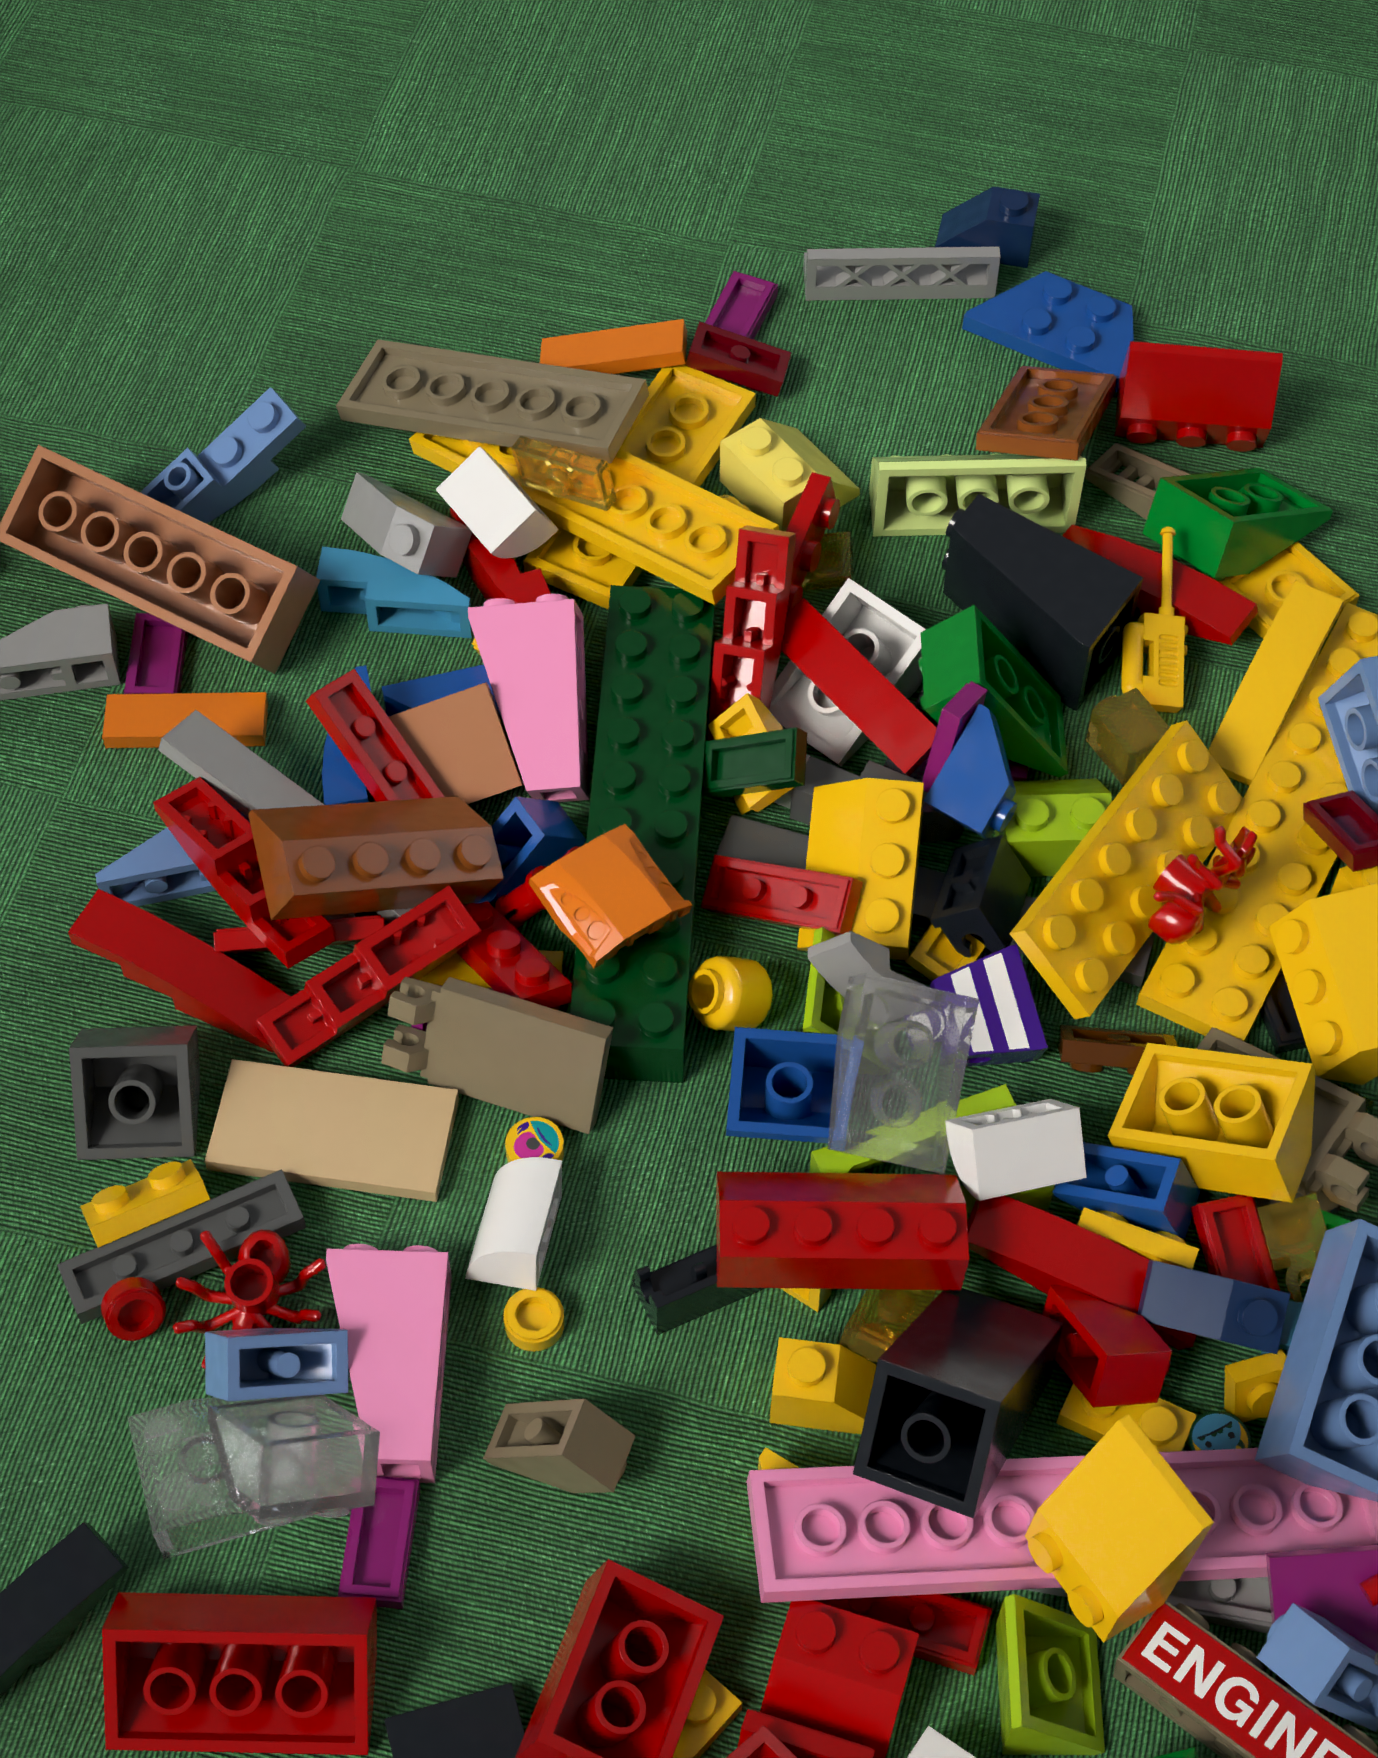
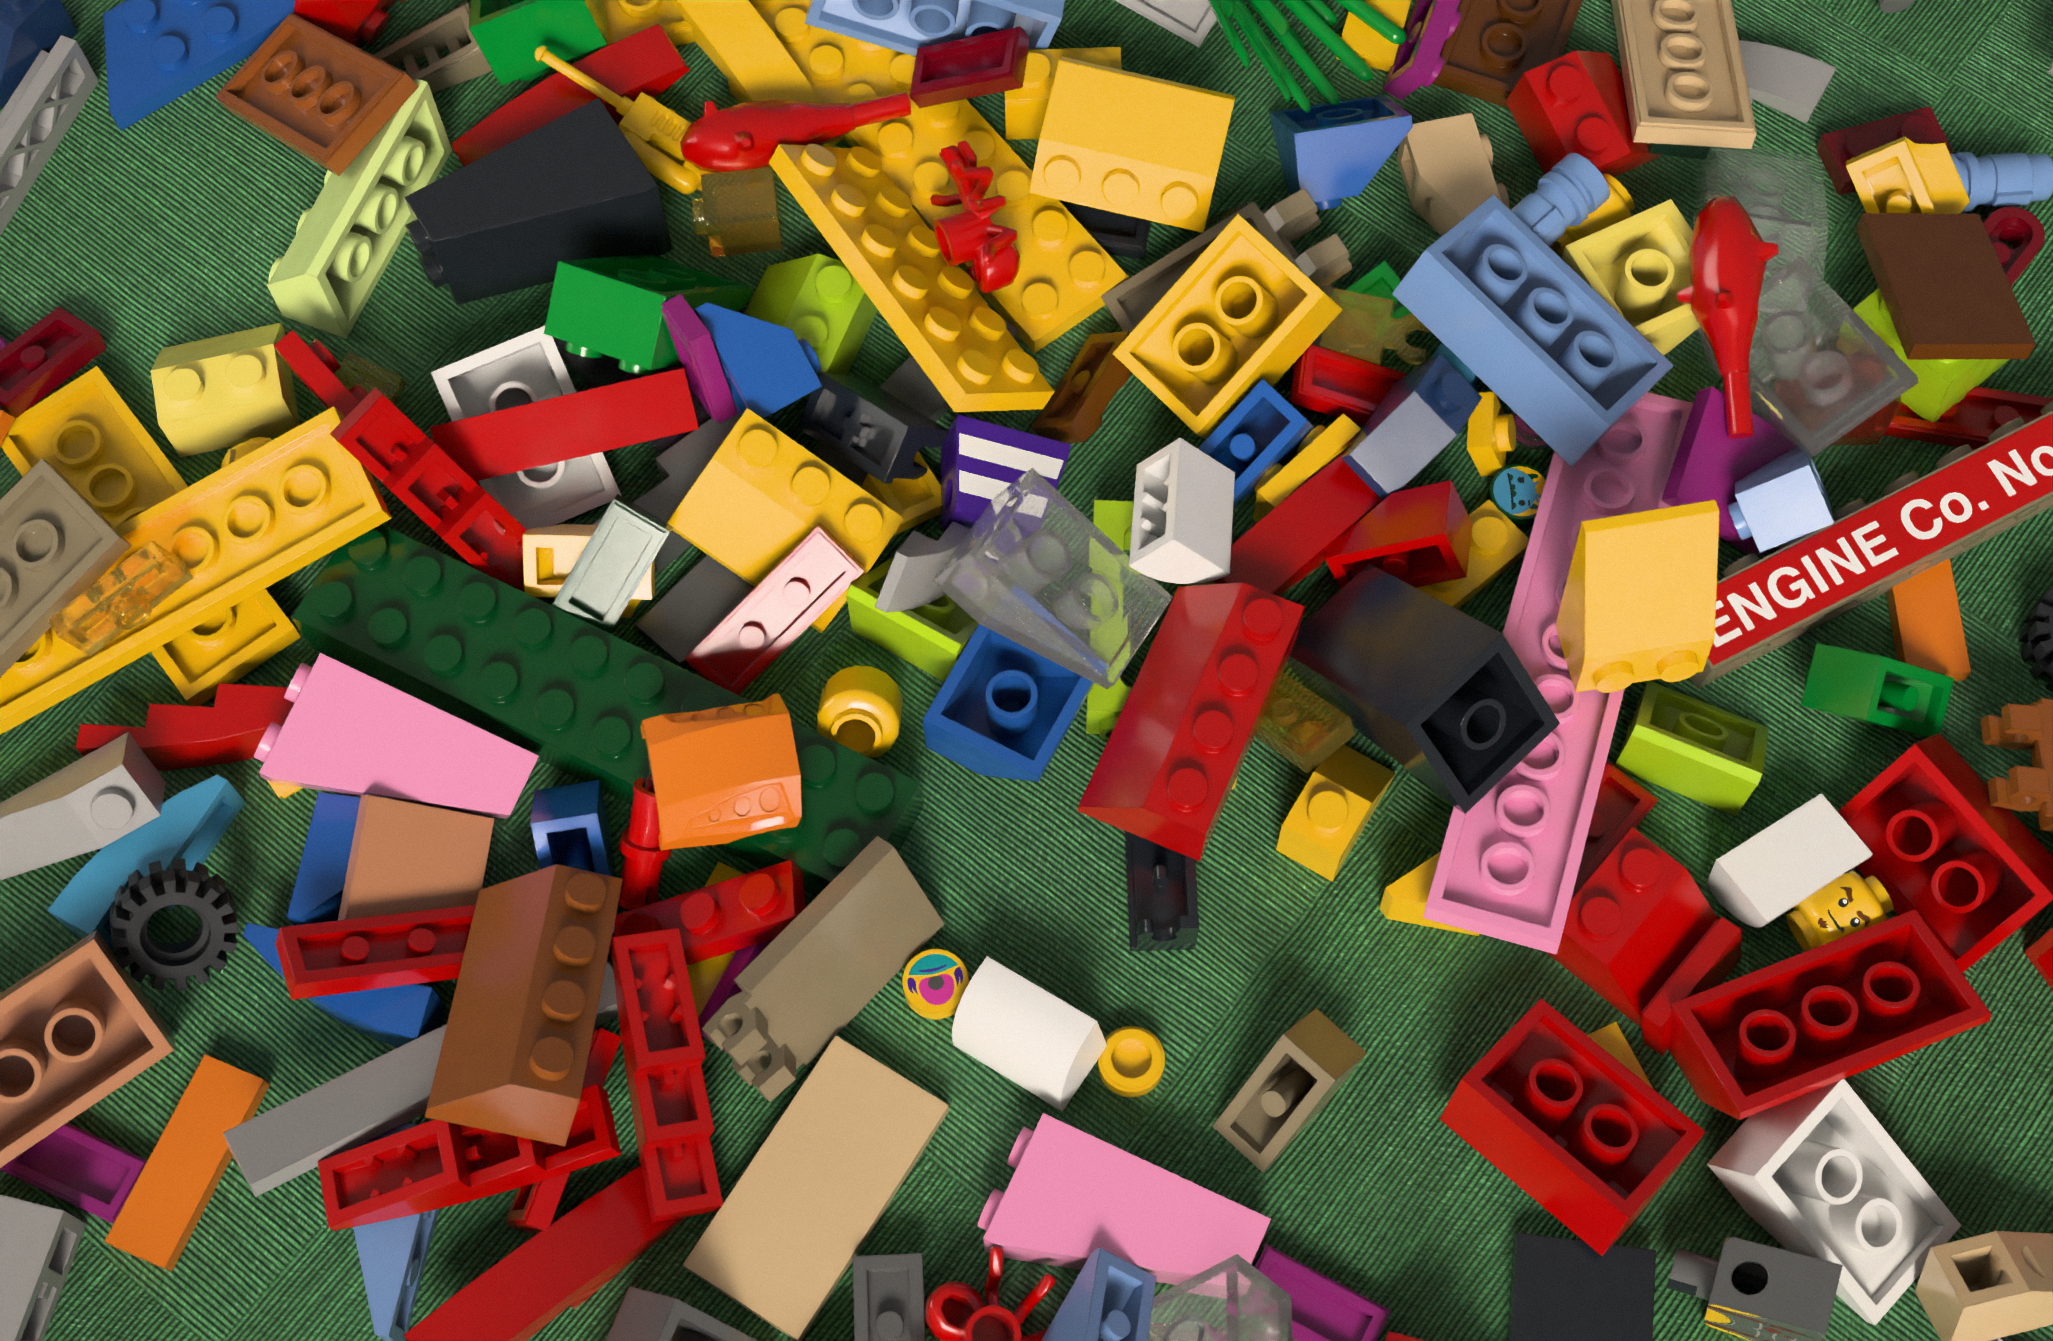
camera: 65 degrees left, 10 degrees up
white brick [436,446,559,558] -> none
none -> black tyre [110,858,239,990]
none -> red piece [680,92,911,176]

